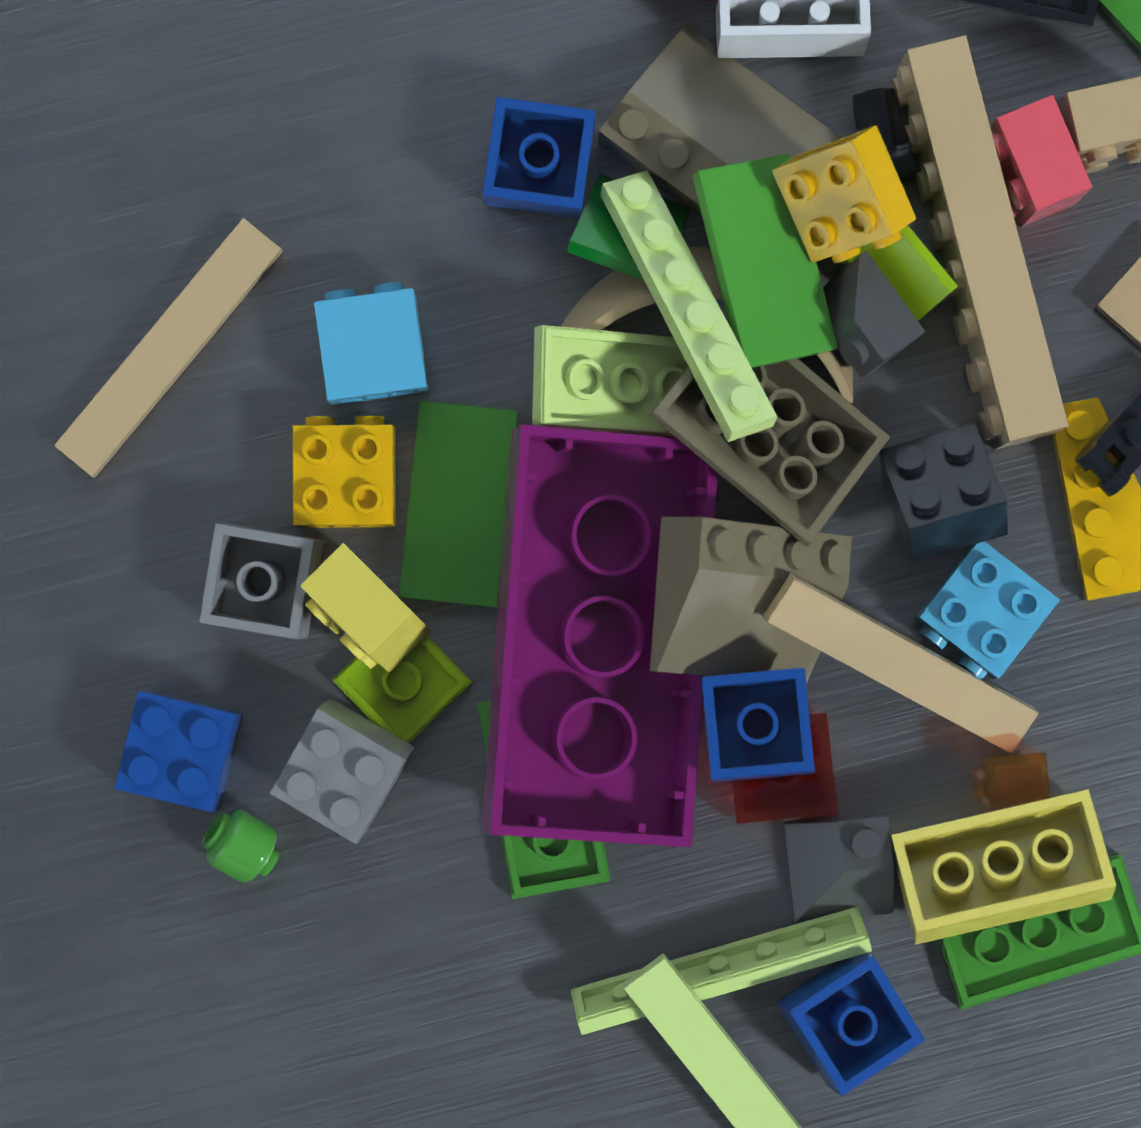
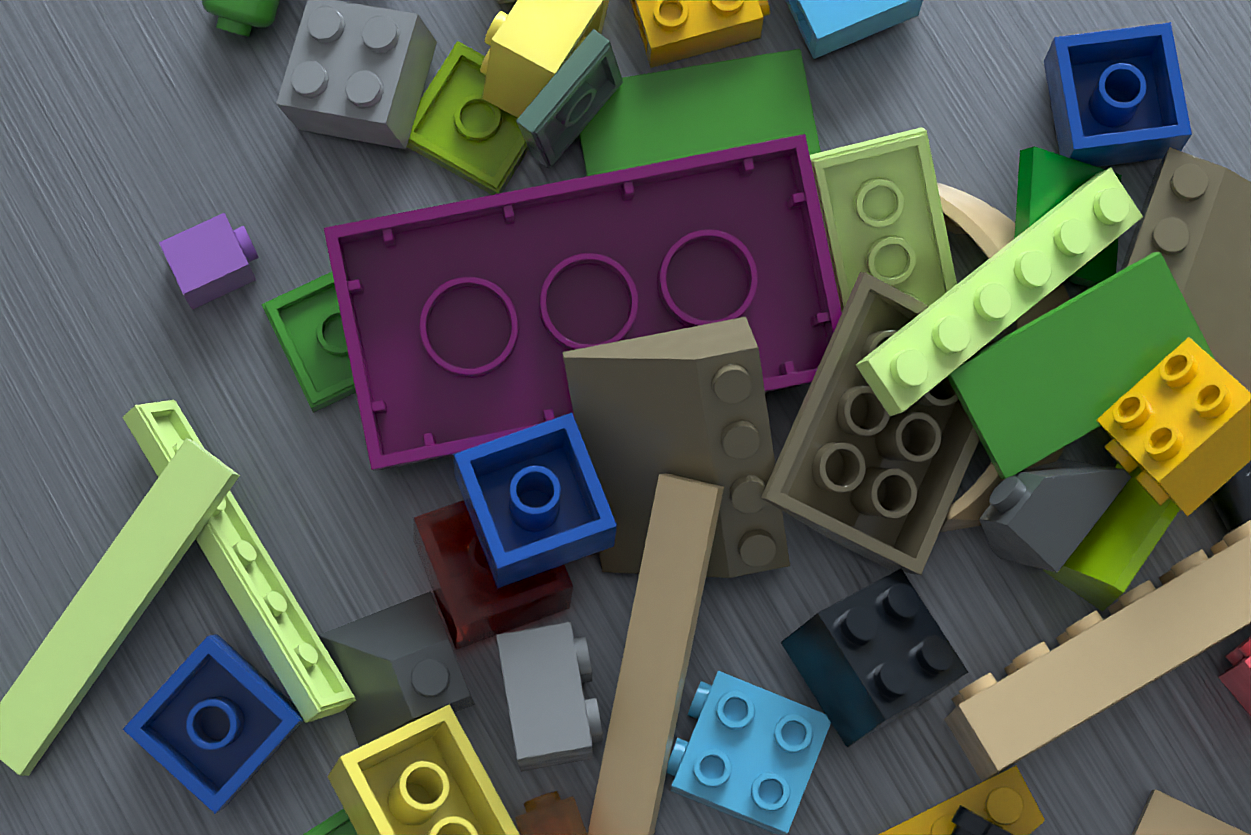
camera: 70 degrees right, 10 degrees down
none -> medium lavender brick [159,213,259,310]
none -> light grey brick [496,622,603,772]
none -> sand green tile [516,29,623,168]

